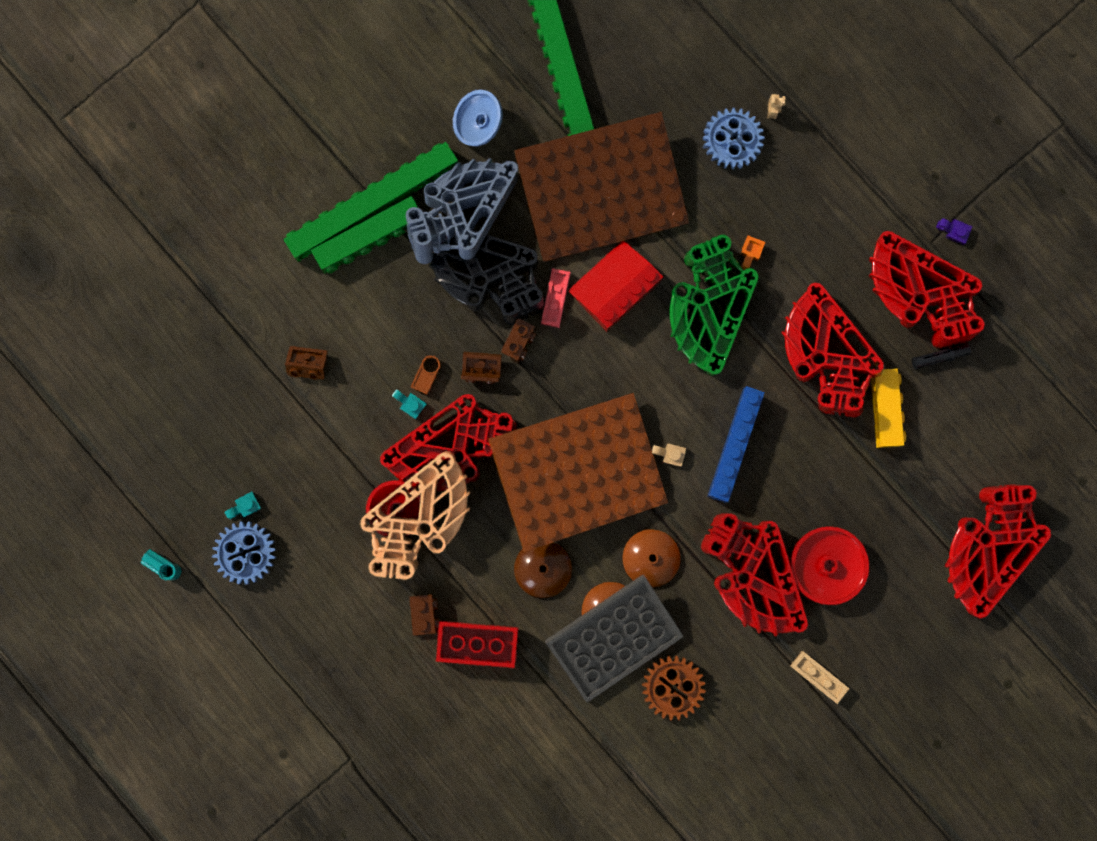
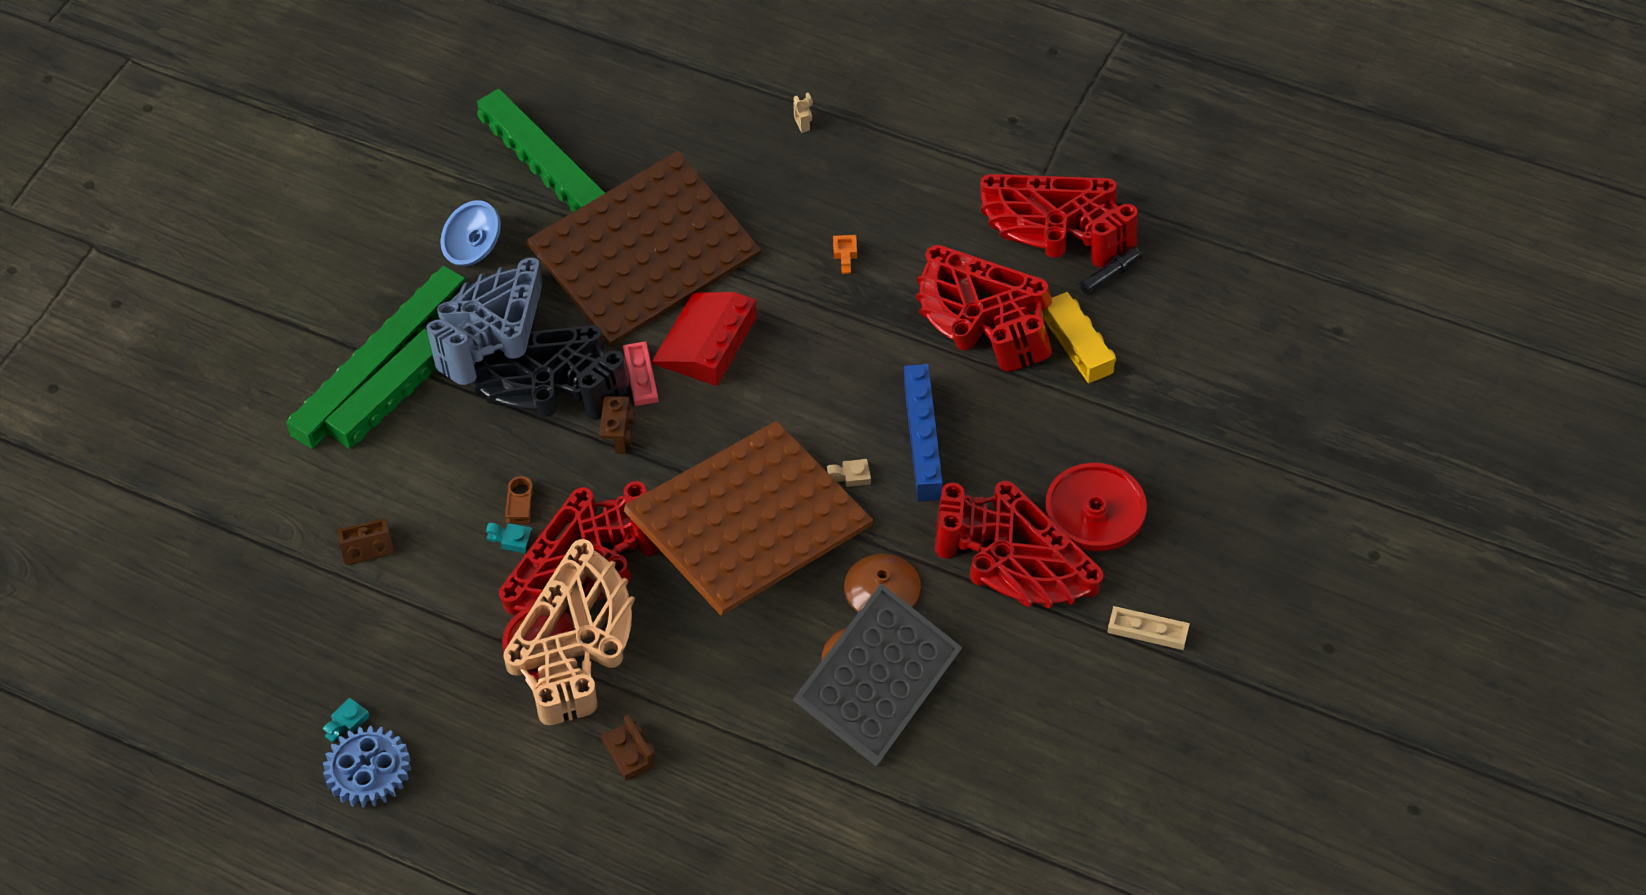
camera: 20 degrees left, 30 degrees down
teal piece [141,549,181,580] -> none
red brick [436,621,518,668] -> none
reddish brown bracket [461,352,502,384] -> none
reddish brown dish [514,542,572,598] -> none
dark orange gear [642,656,706,720] -> none
green beam [670,235,758,375] -> none
medium blue gear [702,108,764,170] -> none
dark purple plate [936,218,972,245] -> none
red beam [945,484,1051,618] -> none

